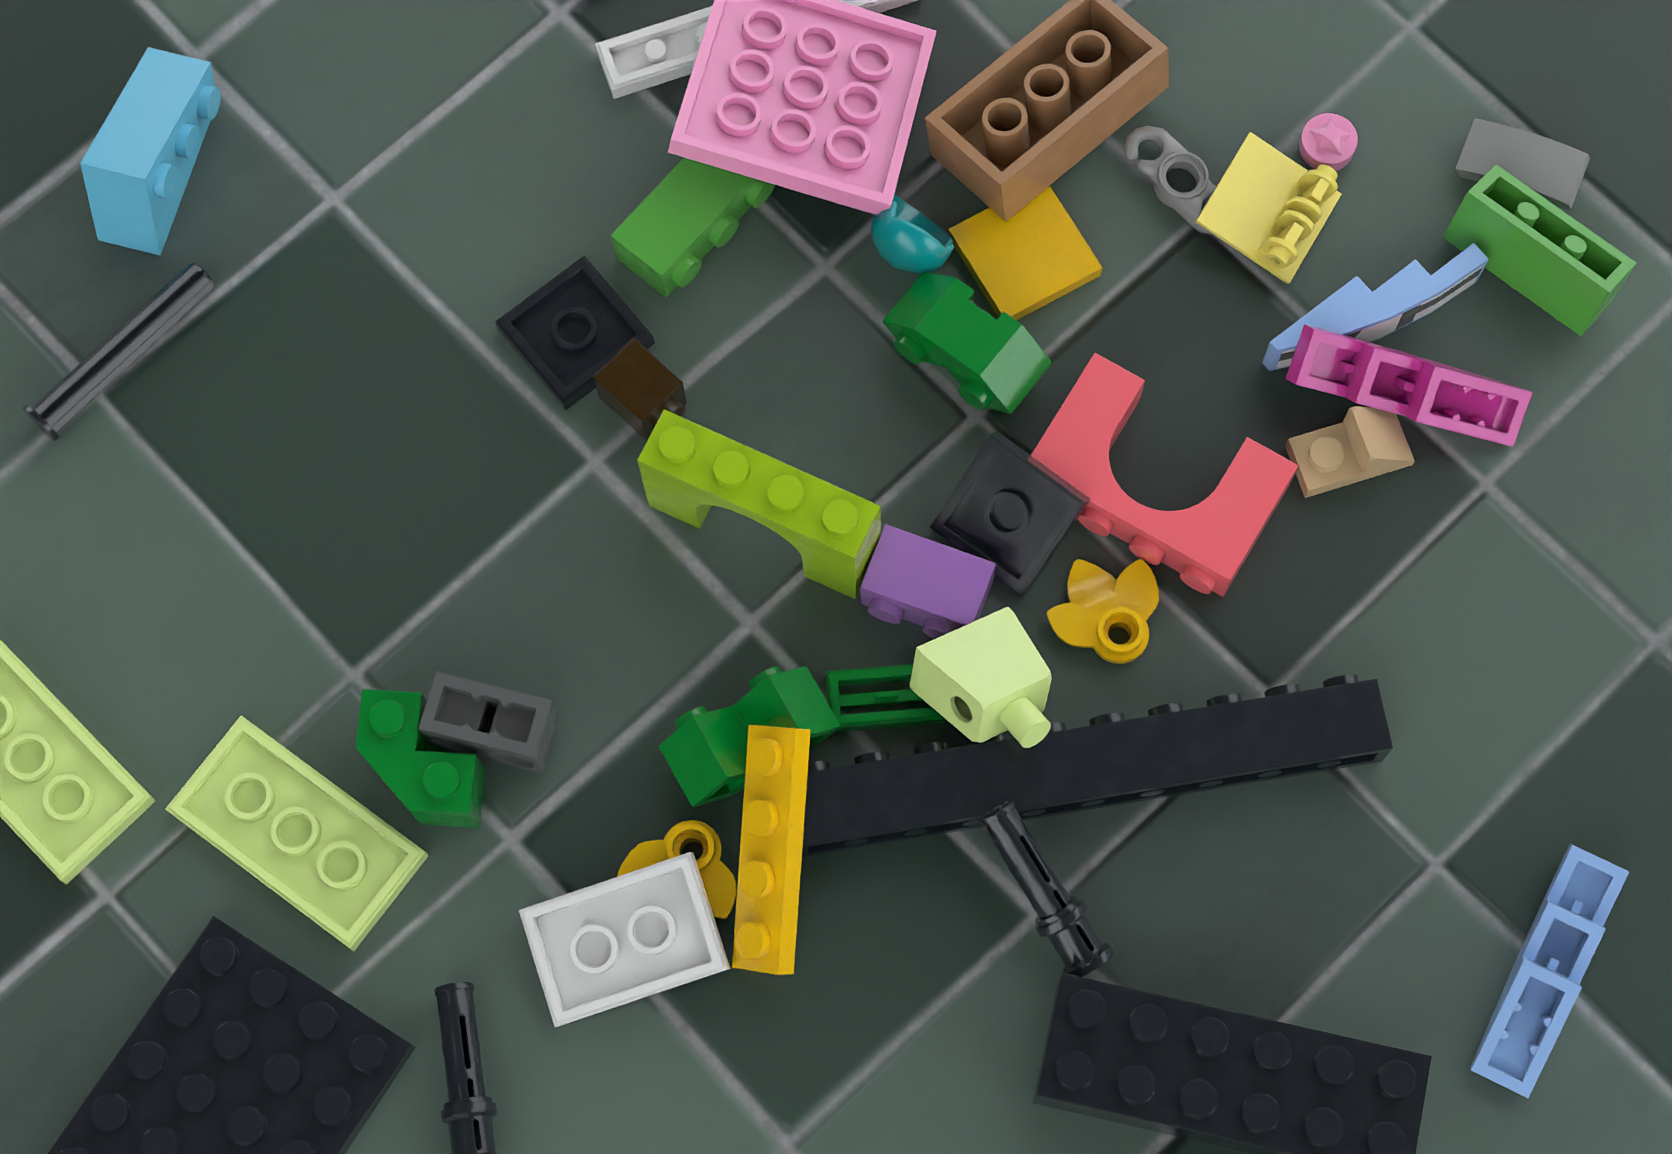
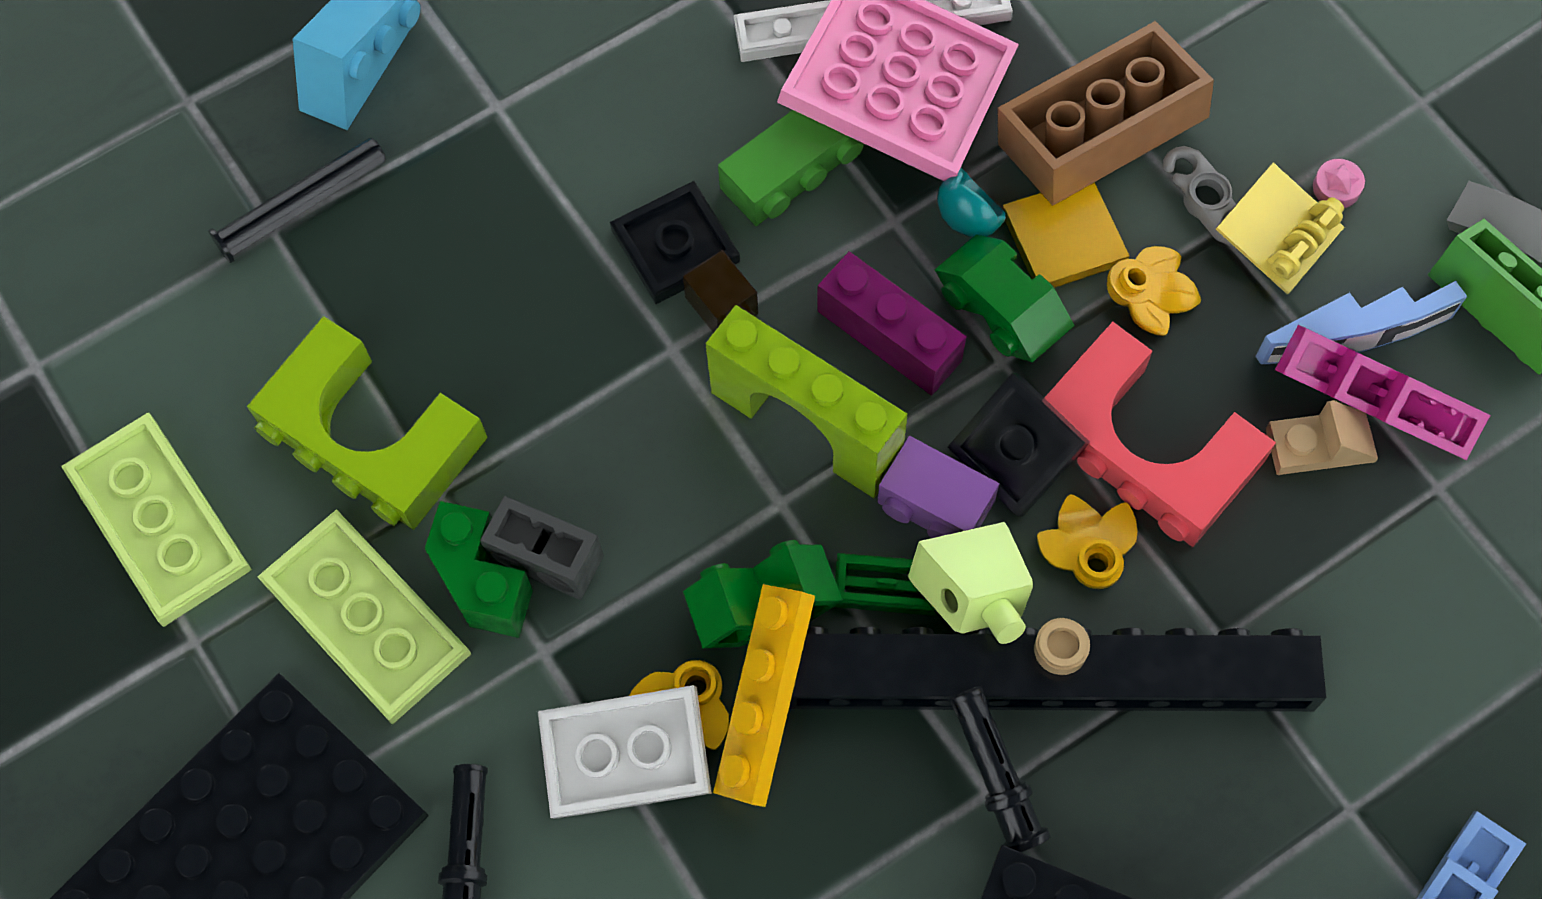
camera: 10 degrees right, 5 degrees down
none -> lime arch [247,316,488,530]
none -> magenta brick [817,251,966,396]
none -> tan tile [1034,618,1090,675]
none -> yellow plate [1107,246,1201,336]

